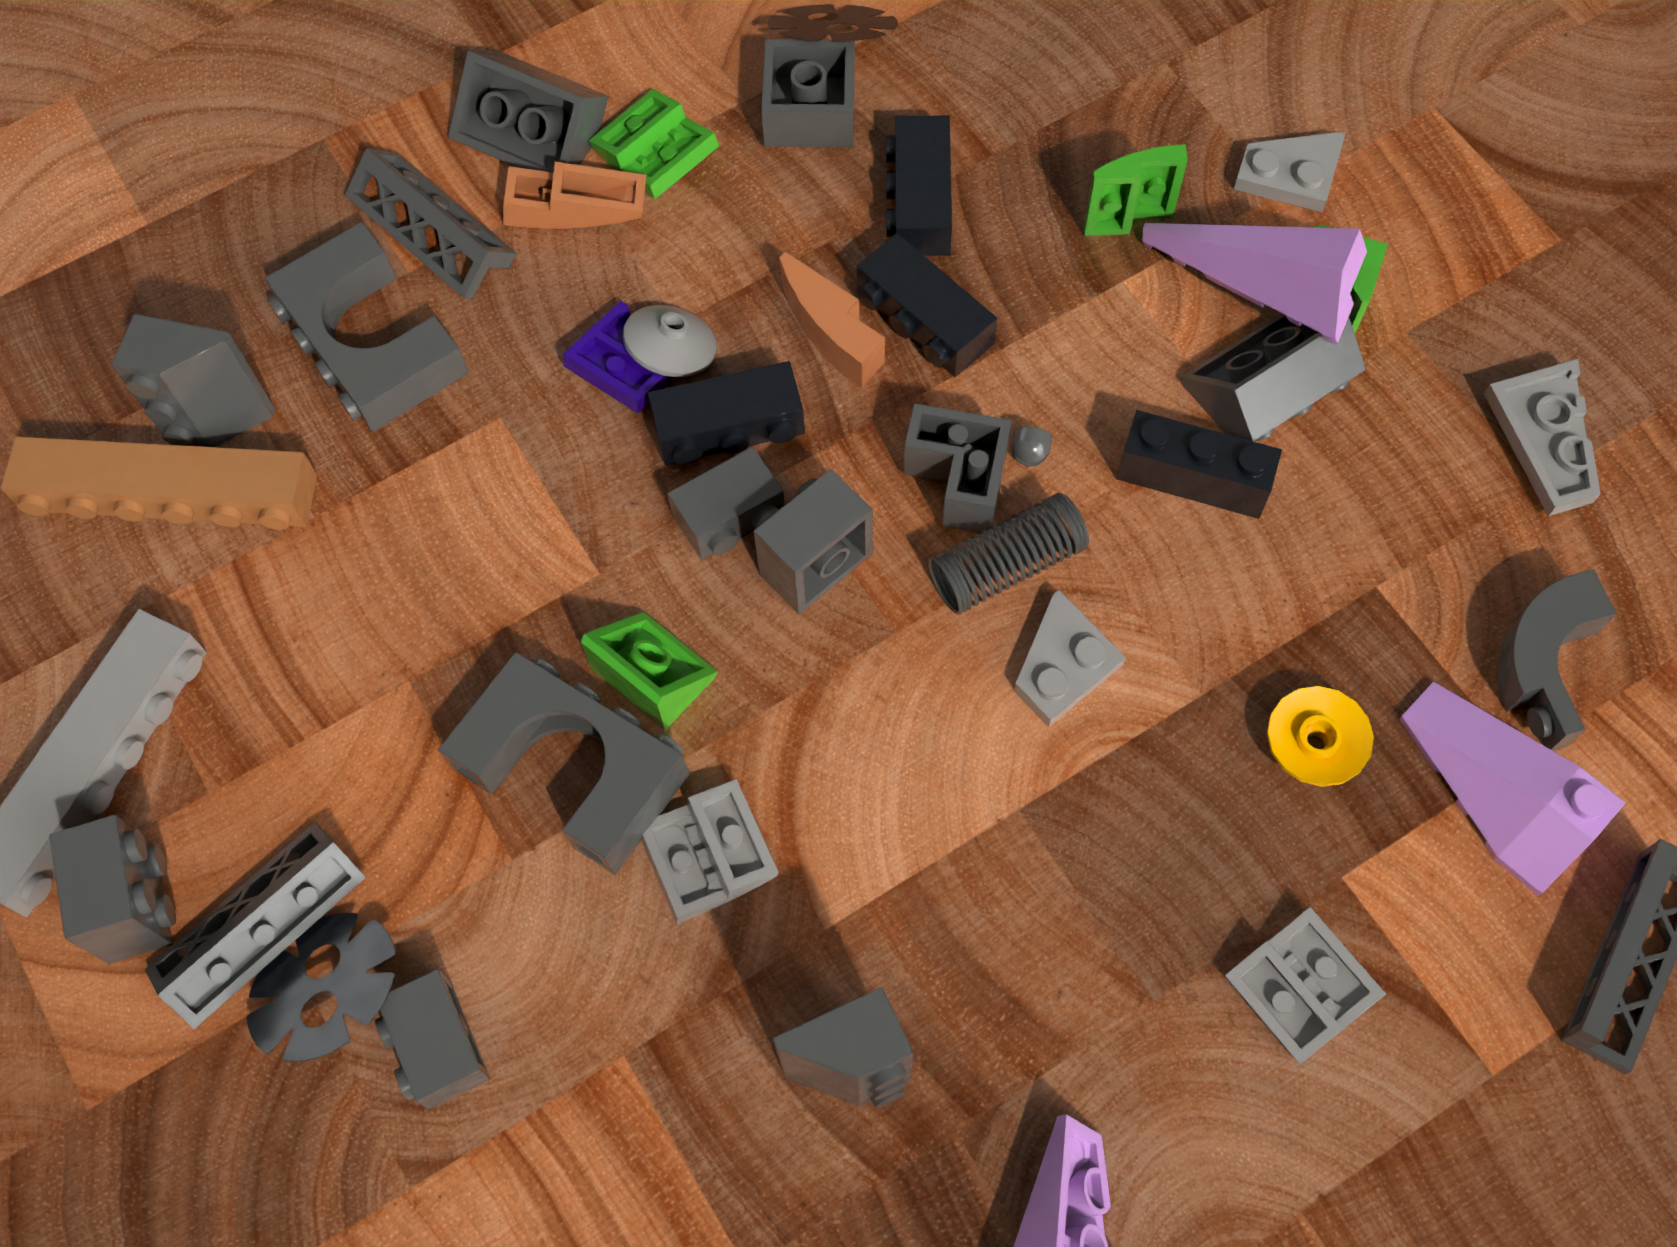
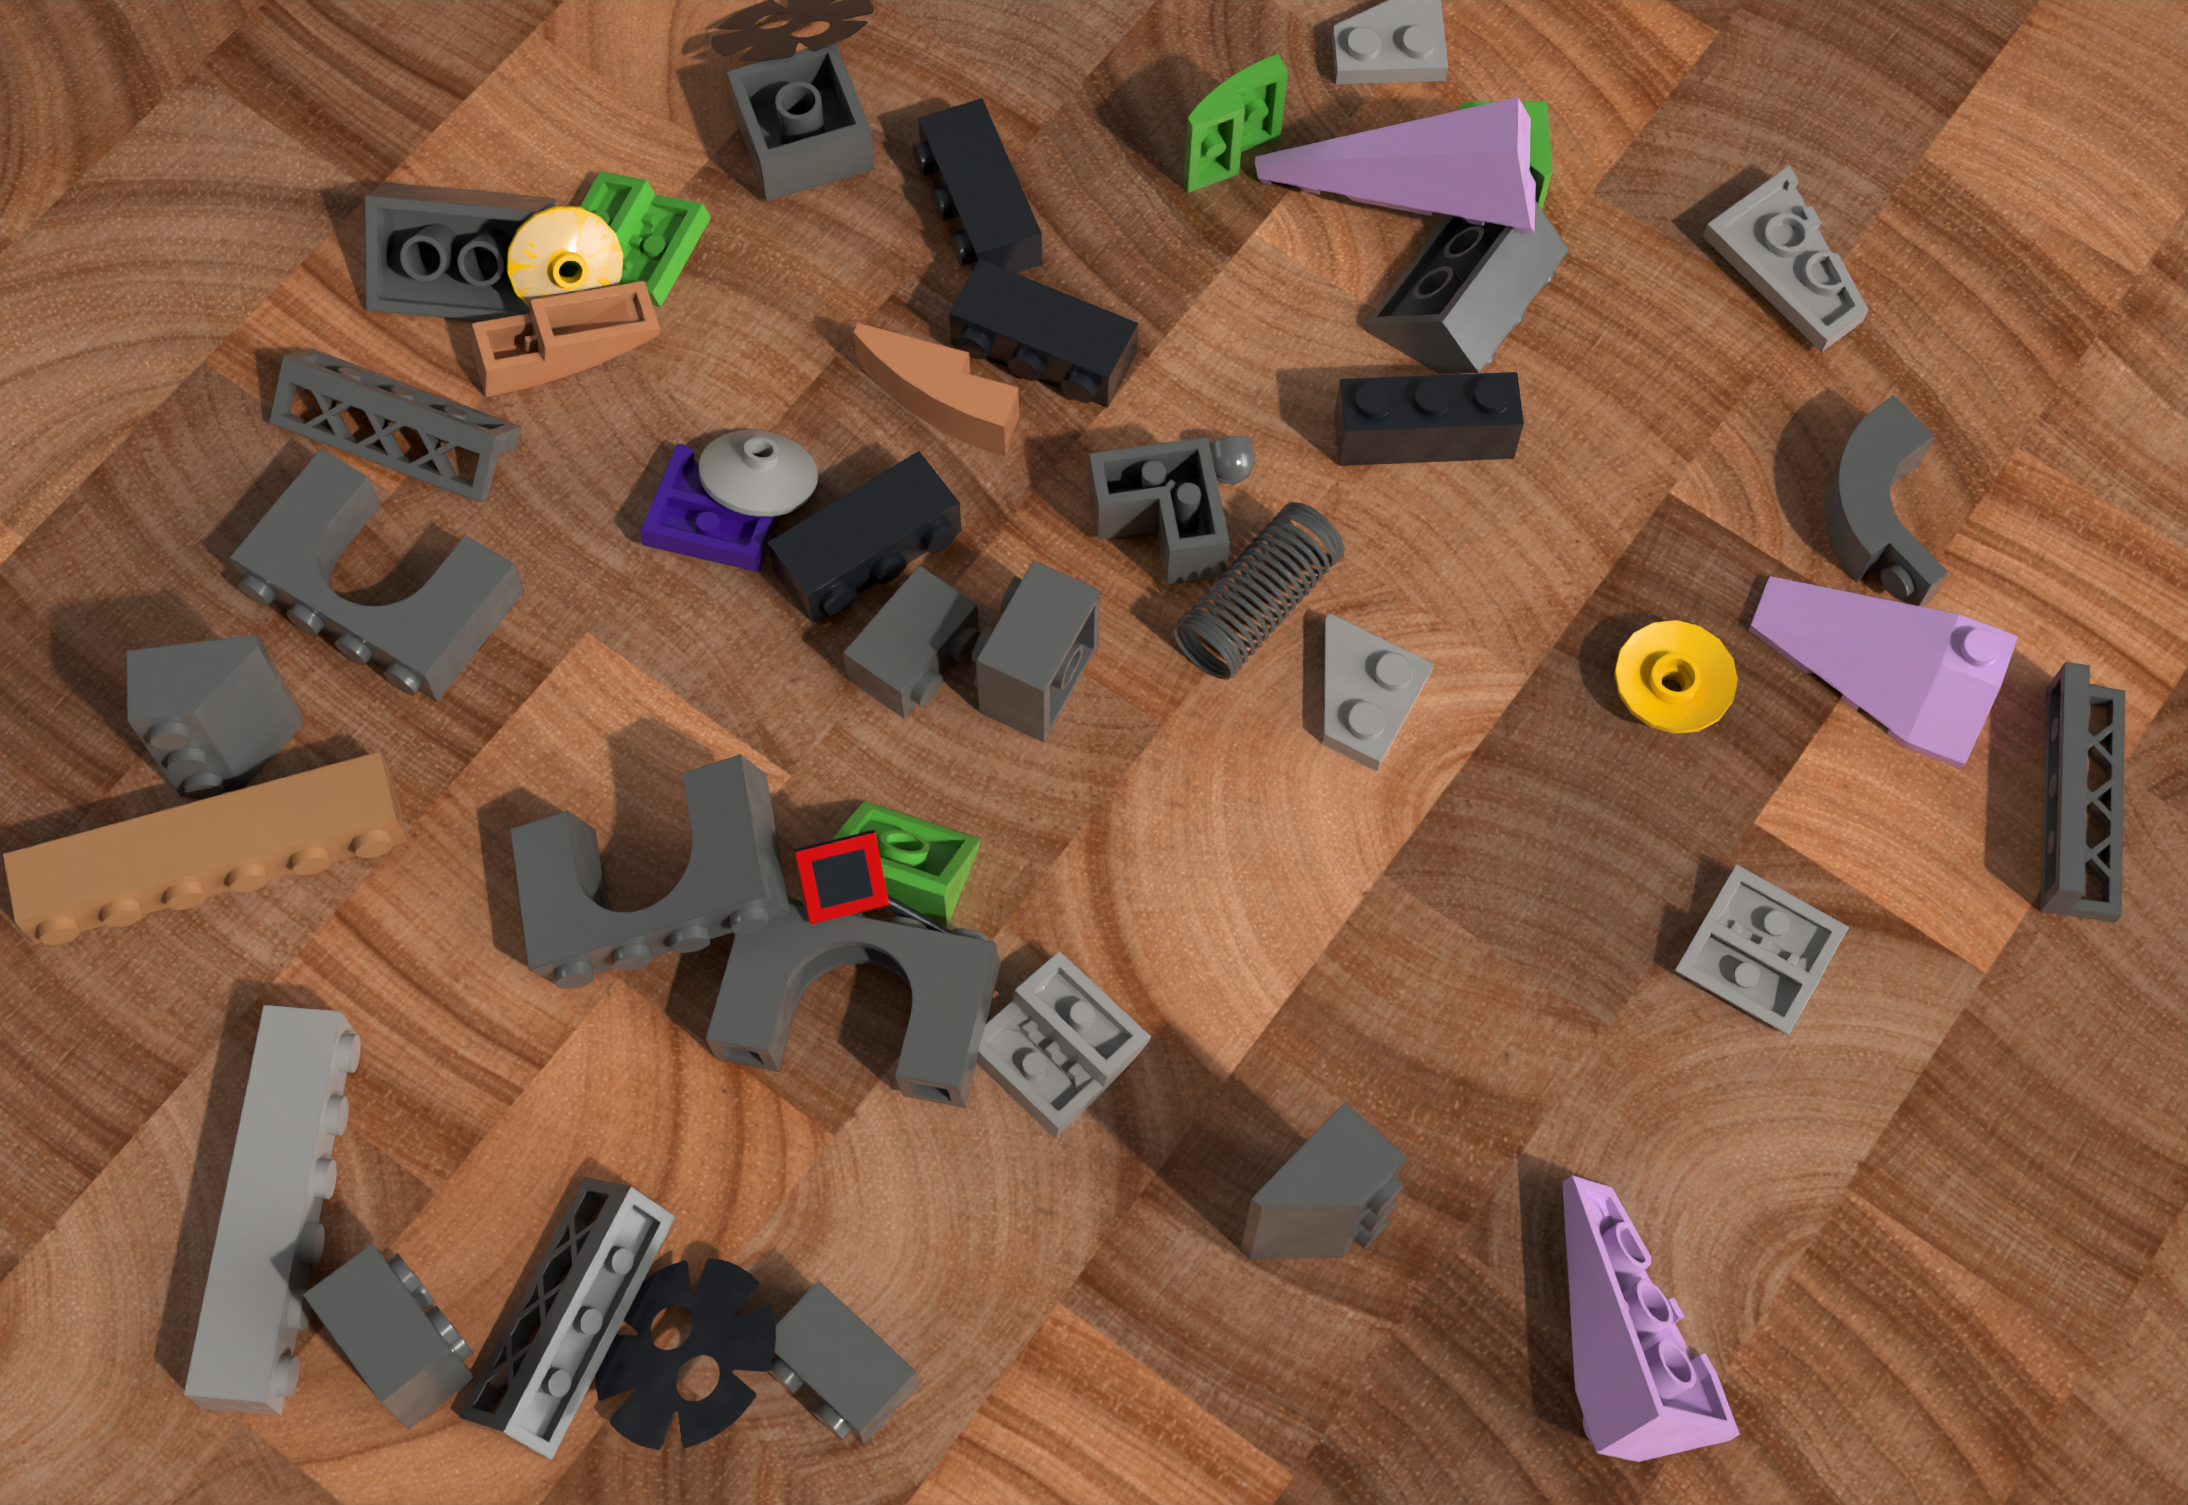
camera: 25 degrees left, 0 degrees up
none -> tan dish [507,206,623,308]
none -> dark grey arch [510,754,790,989]
none -> piece [794,830,951,934]

